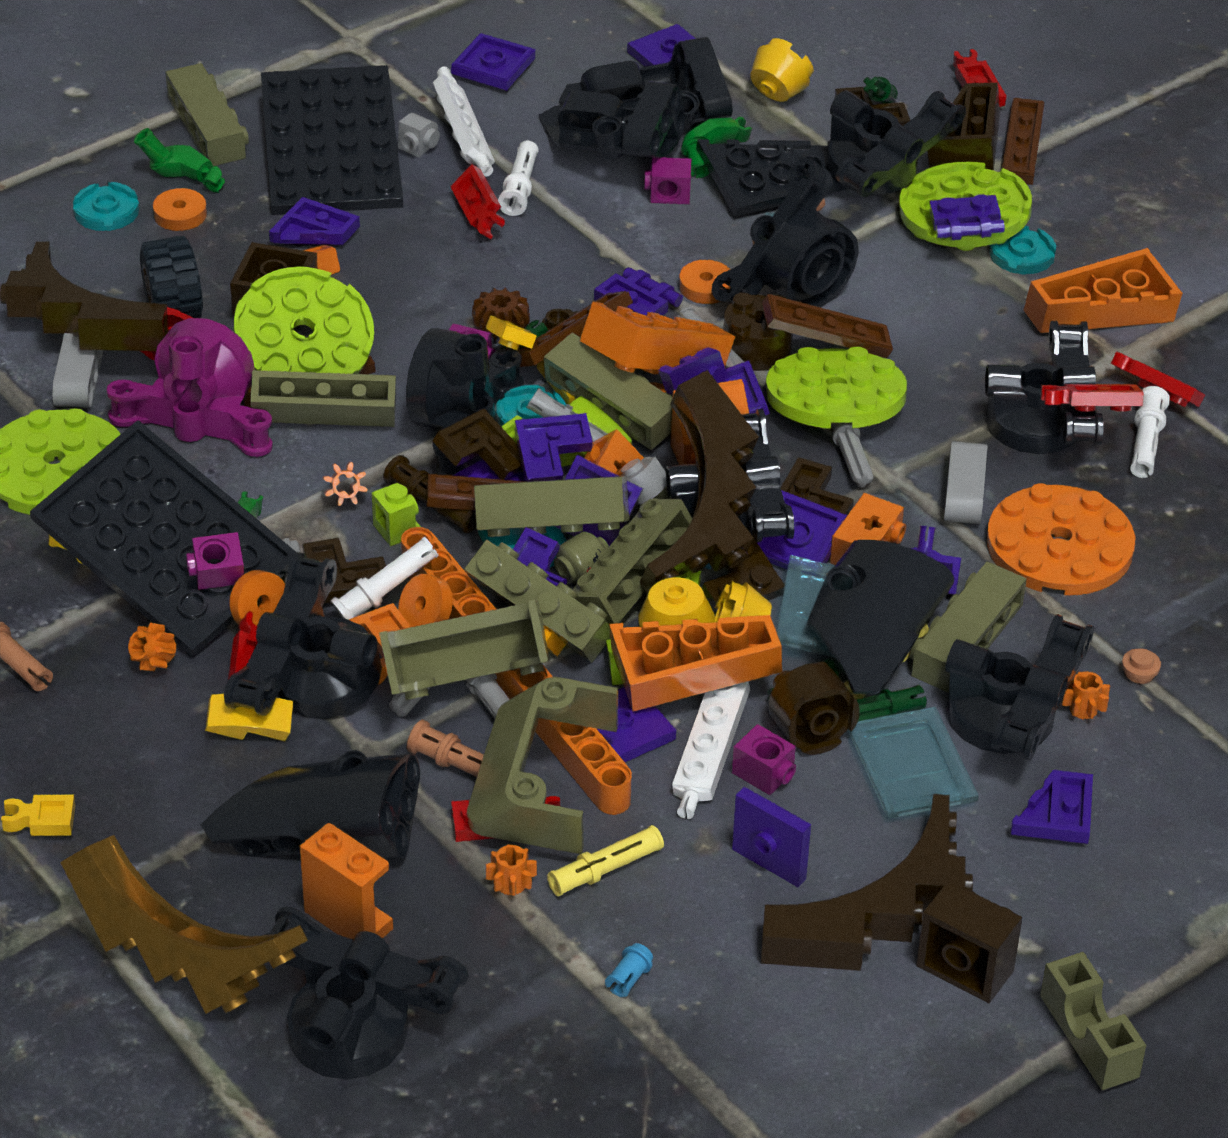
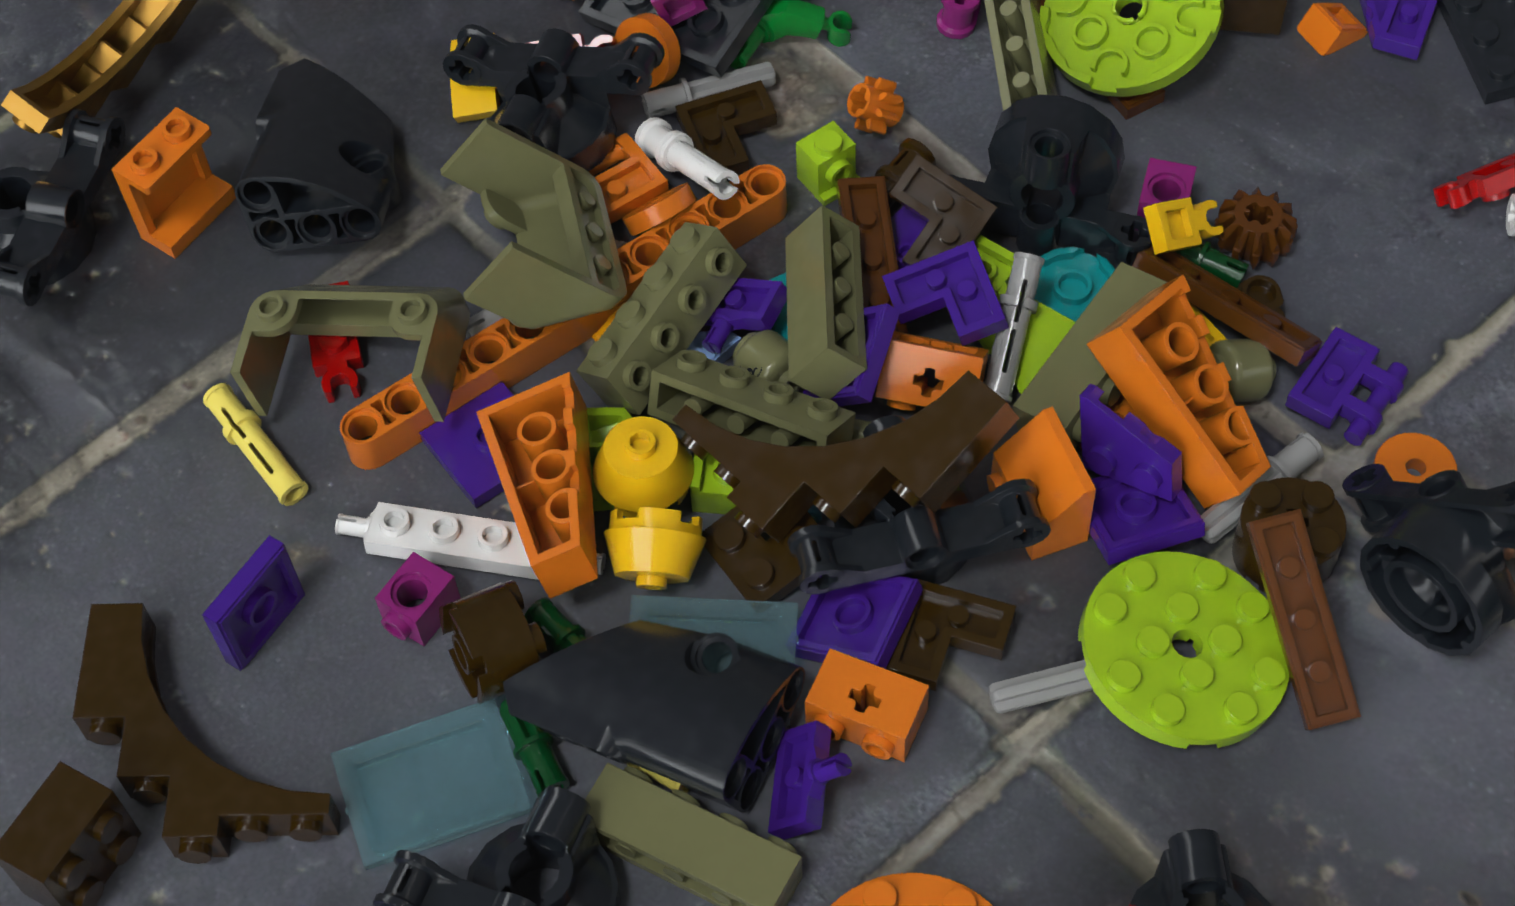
camera: 90 degrees right, 15 degrees up
nougat pin [407,719,484,777] -> none
orange gear [486,844,537,896] -> none
dark azure pin [605,943,653,997] -> none
light grey plate [621,457,666,505] -> none
light grey beam [944,441,987,525] -> none

